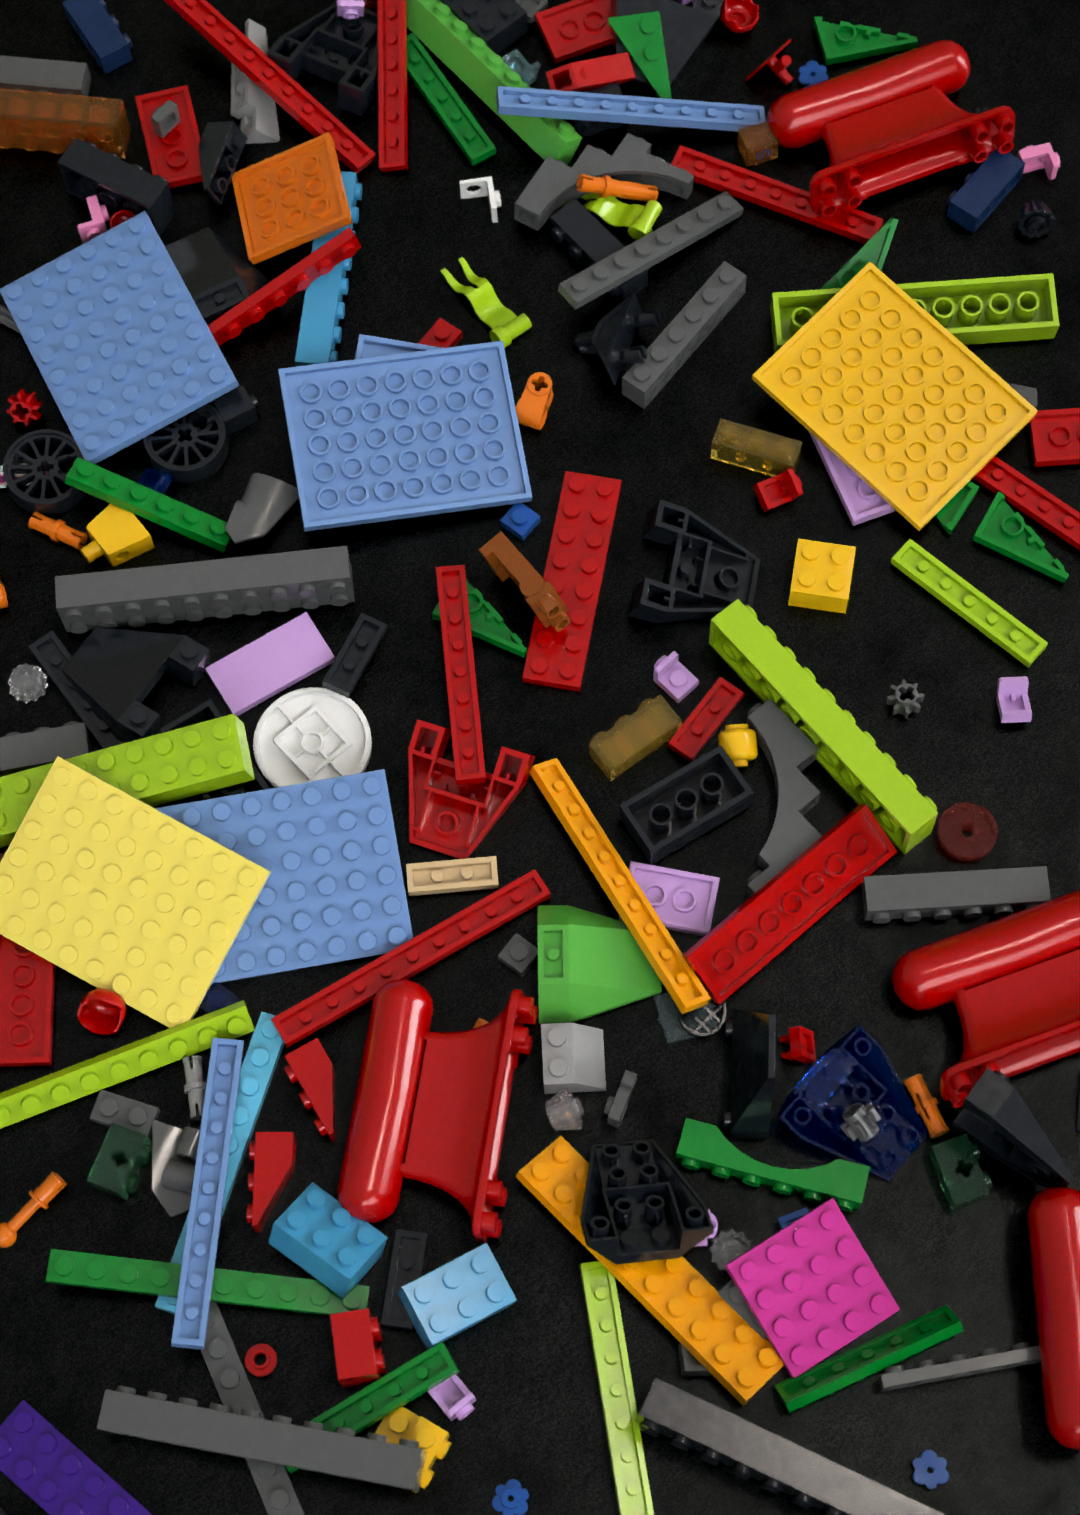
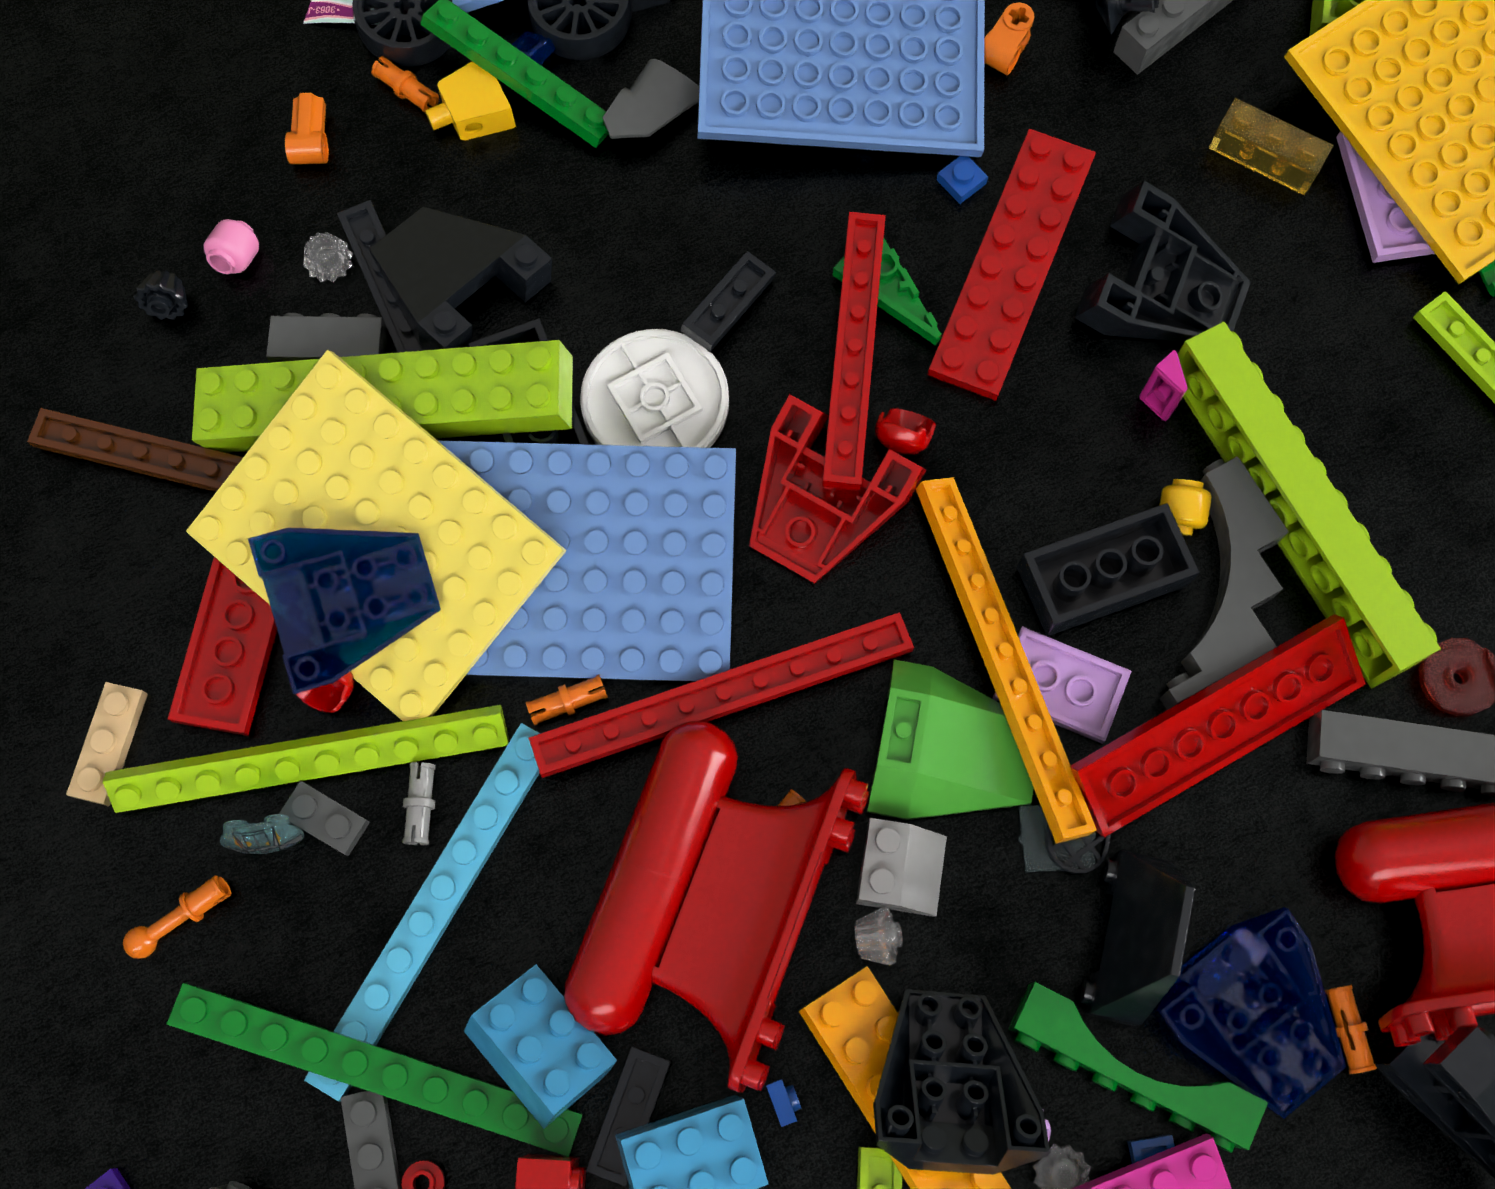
camera: 10 degrees right, 5 degrees up
dark grey brick [55,546,355,634] -> none
clear green brick [87,1123,153,1200] -> none
dark grey panel [152,1120,200,1218] -> none
medium blue plate [171,1037,244,1350] -> none
clear blue plate [199,982,240,1014] -> none
lavender tile [205,612,335,716] -> none
red slope [247,1132,297,1232] -> none
red slope [284,1038,336,1142] -> none
tan plate [406,856,499,896] -> none
dark orange hips [479,531,571,632] -> none
dark grey plate [498,933,538,977] -> none
clear yellow brick [589,694,682,781] -> none
dark grey plate [604,1070,637,1129] -> none
lavender bracket [653,651,699,703] -> none
red plate [668,677,744,762] -> none
red bracket [753,468,803,512] -> none
red tile [779,1025,816,1064] -> none
yellow brick [788,539,856,614] -> none
dark grey gear [840,1102,882,1142] -> none
dark grey gear [886,679,924,719] -> none
clear green brick [928,1134,992,1212] -> none
none -> clear light blue dish [220,814,304,854]
none -> clear blue wedge [248,528,441,694]
none -> orange pin [526,675,608,726]
none -> blue plate [766,1079,802,1127]
none -> red hair [875,408,936,455]
none -> dark pink slope [1139,350,1188,422]

